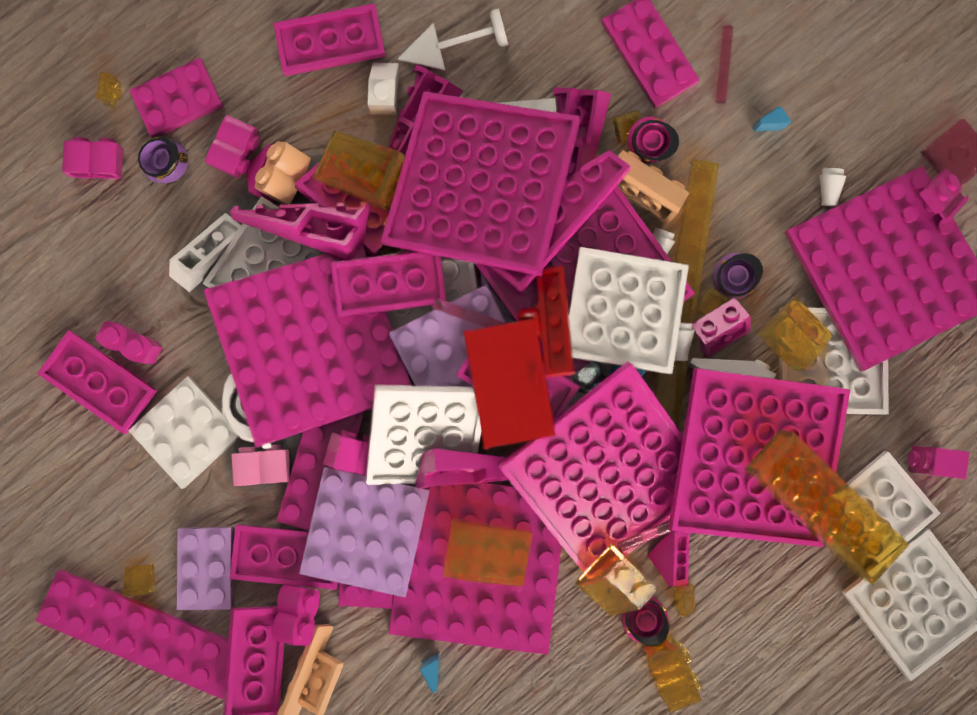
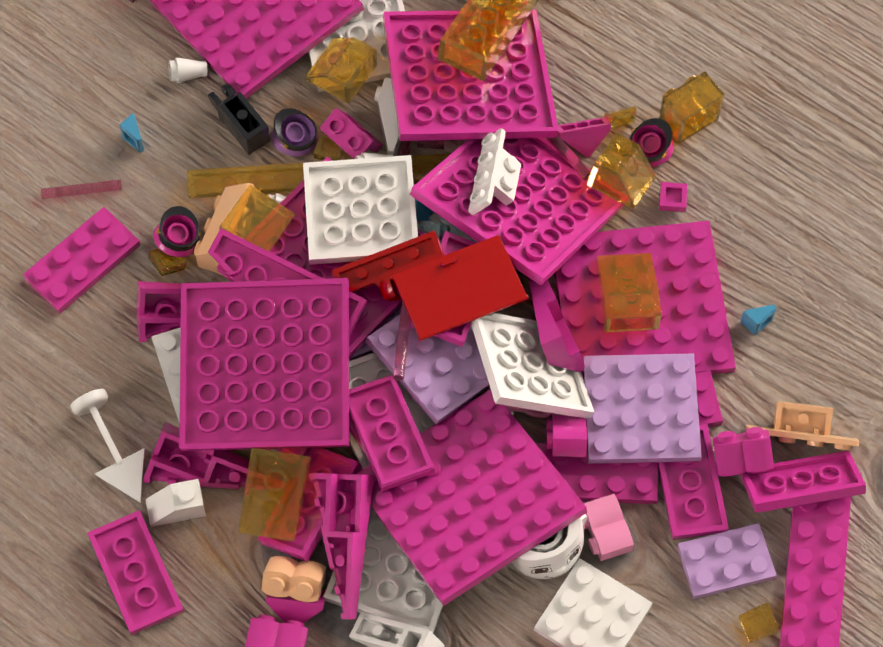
camera: 100 degrees left, 20 degrees down
none -> black hinge [208,83,270,155]
none -> clear yellow tile [219,185,295,252]
none -> white bracket [468,128,521,215]
none -> dark pink plate [659,182,688,212]

